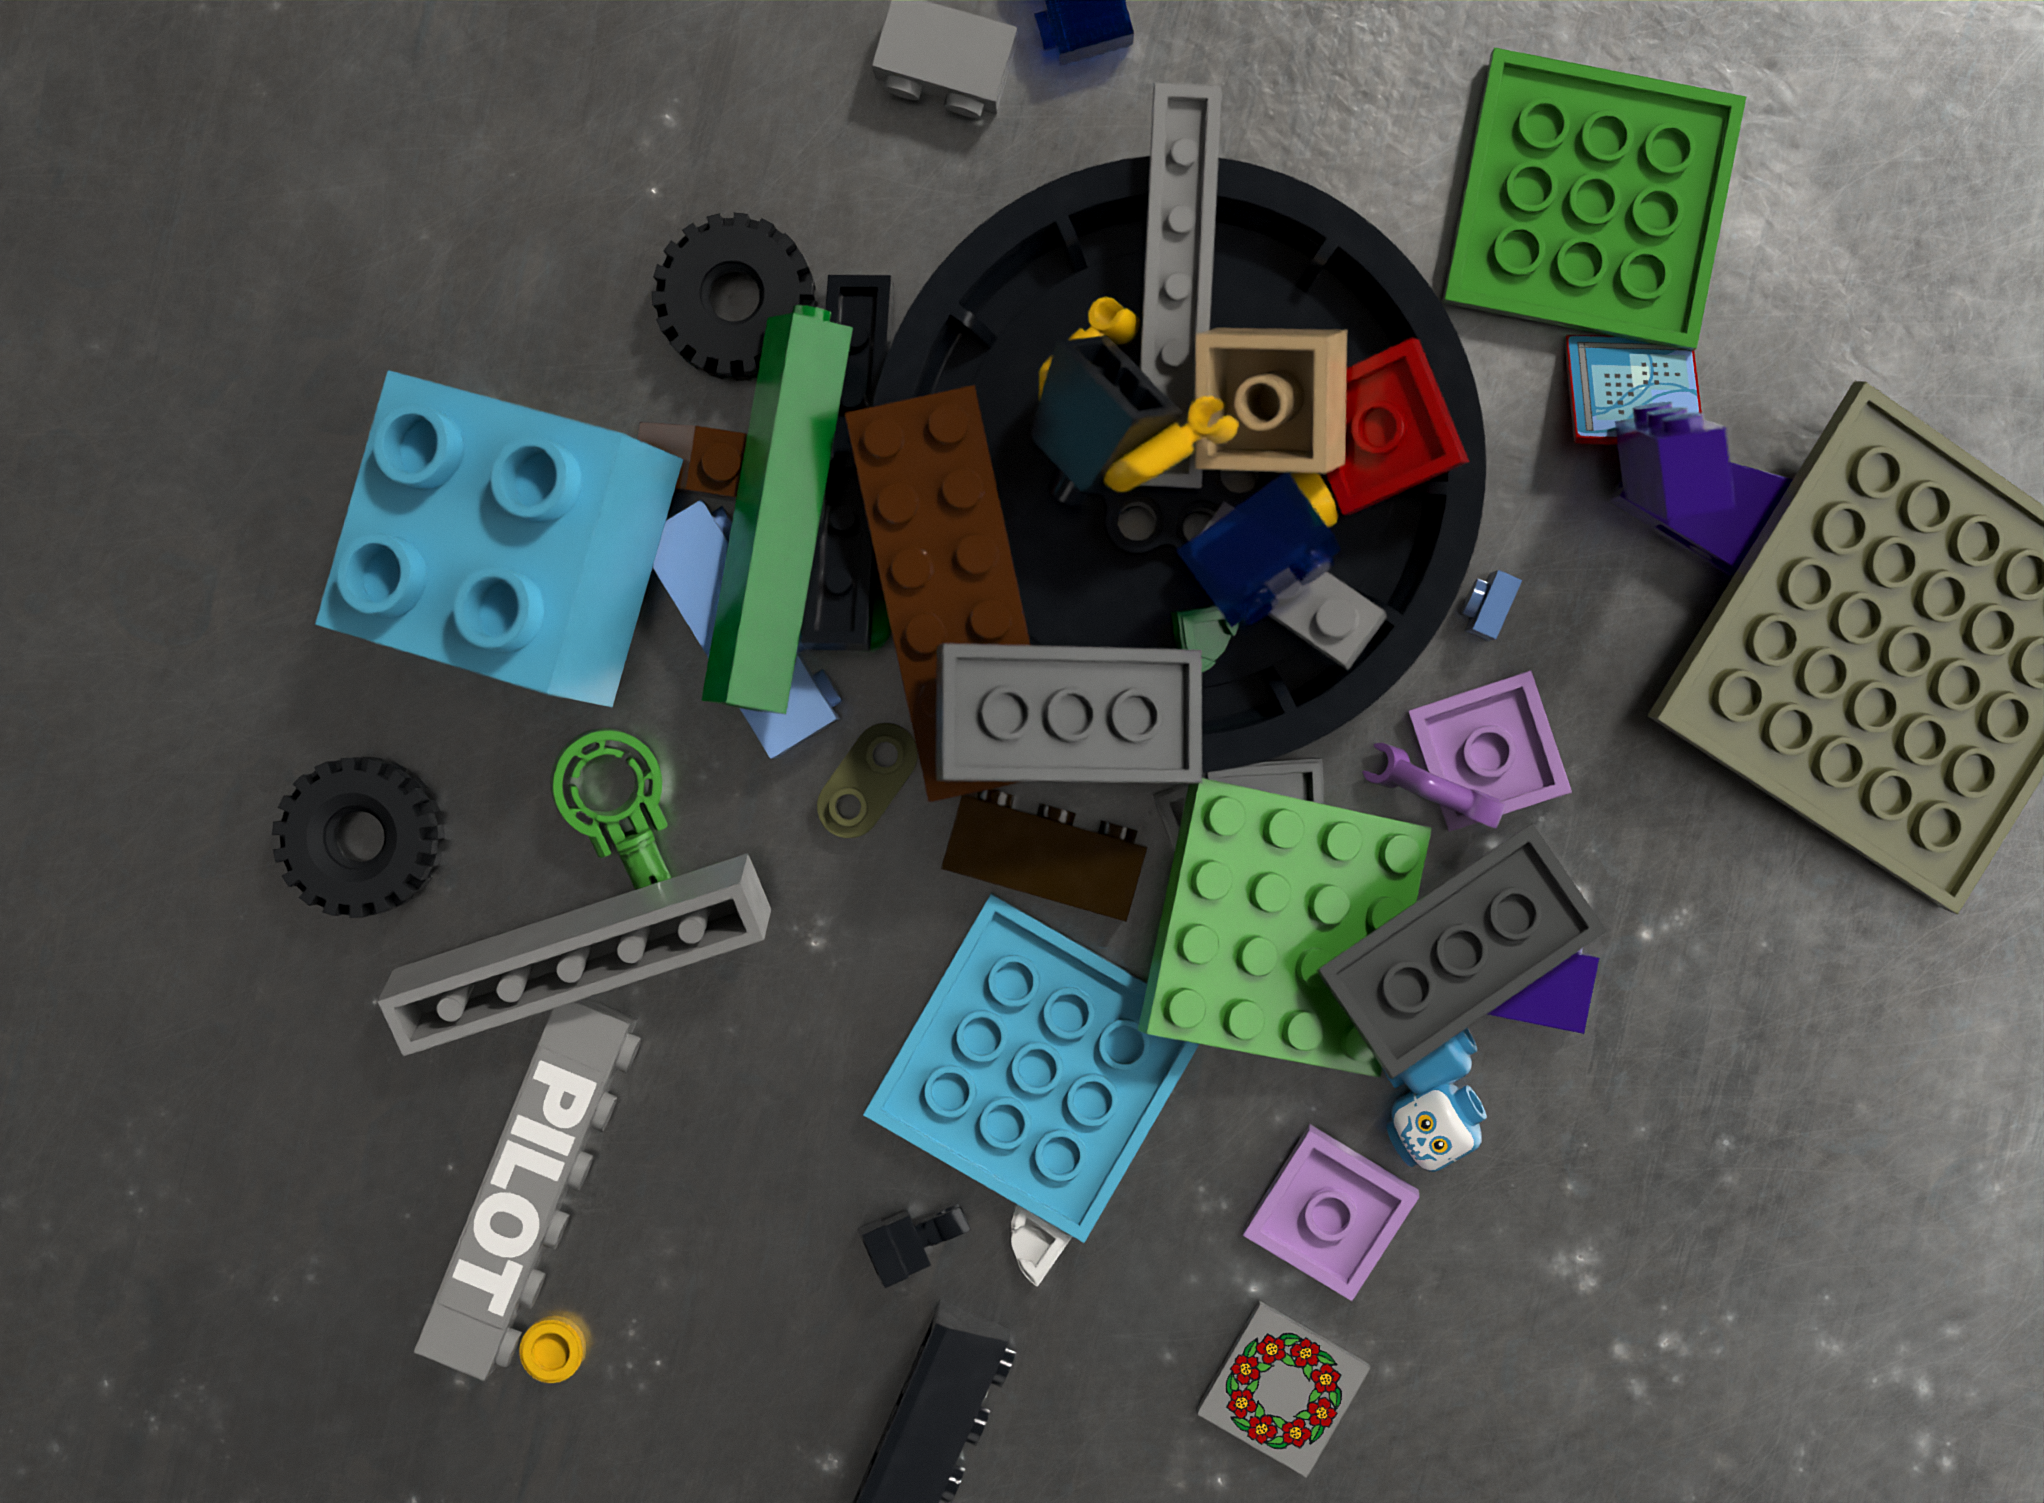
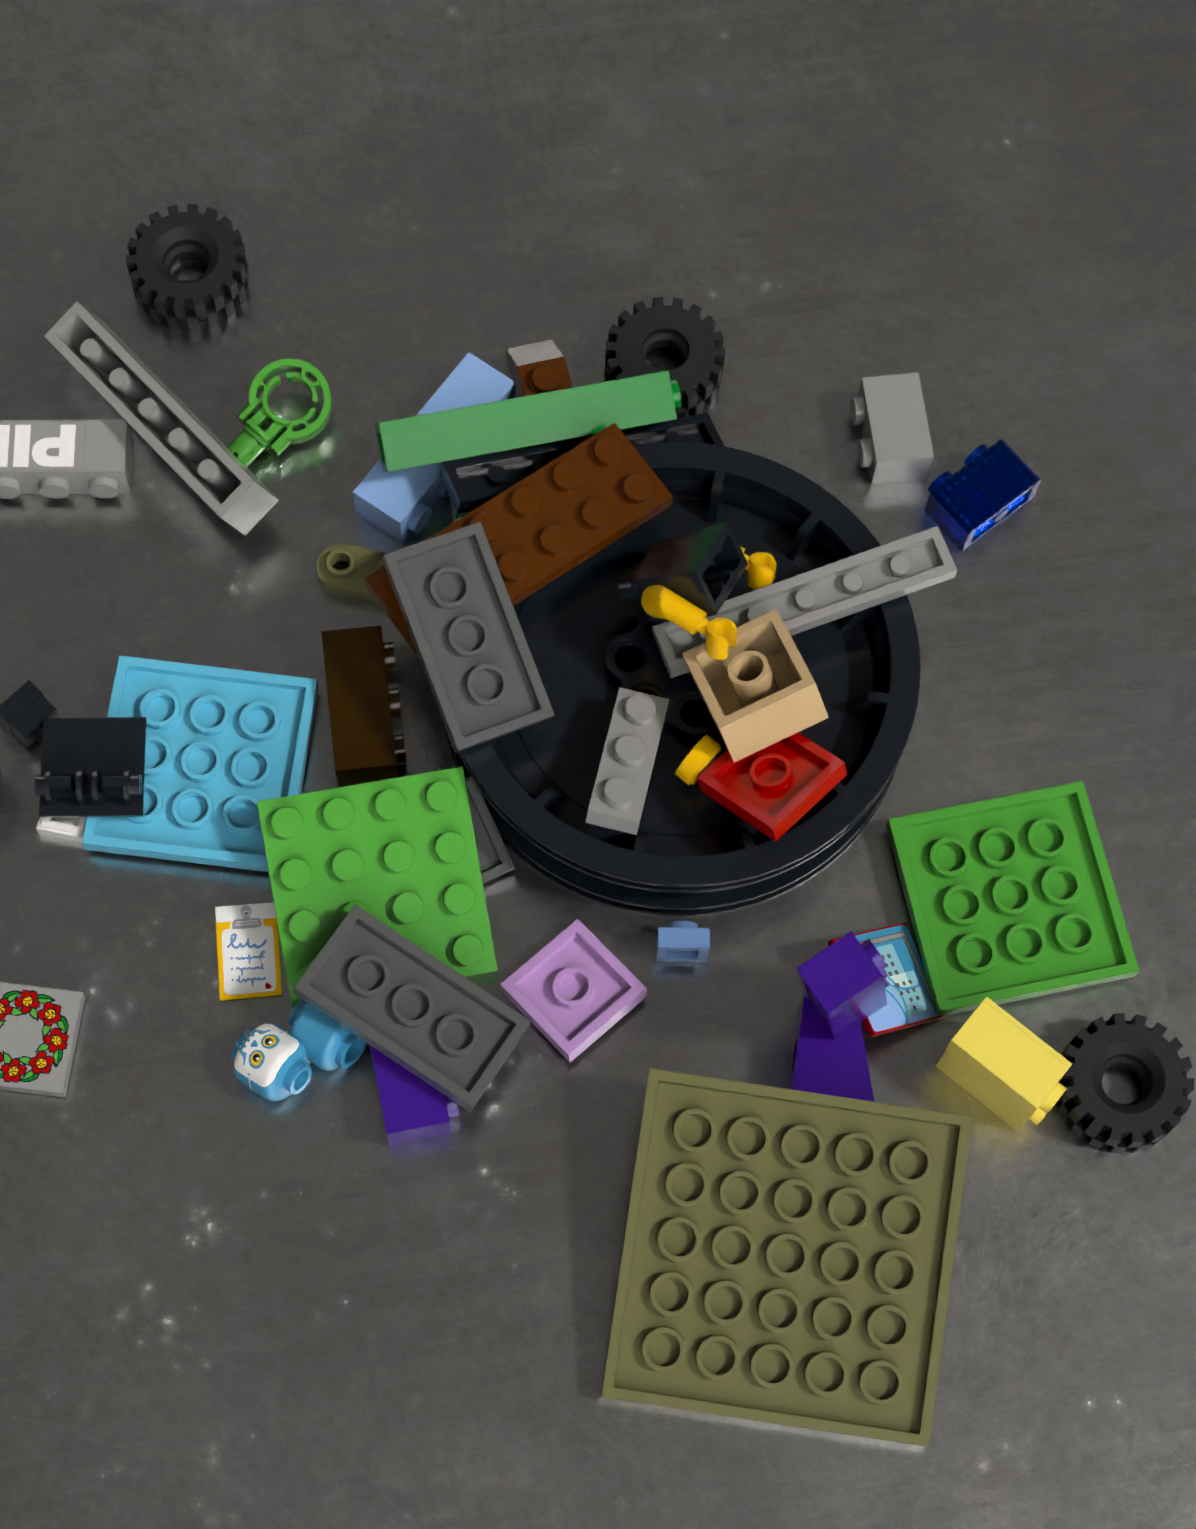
camera: 65 degrees right, 20 degrees down
medium azure brick [315,370,683,707] -> none
green tile [1171,602,1240,673] -> none
clear blue brick [1177,471,1341,628] -> none
lavender plate [1243,1124,1419,1301] -> none
medium lavender arm [1362,743,1506,828] -> none
none -> black hinge [35,717,147,817]
none -> white sticker [215,902,282,1001]
none -> light yellow piece [935,997,1072,1132]
none -> black tyre [1058,1013,1194,1154]

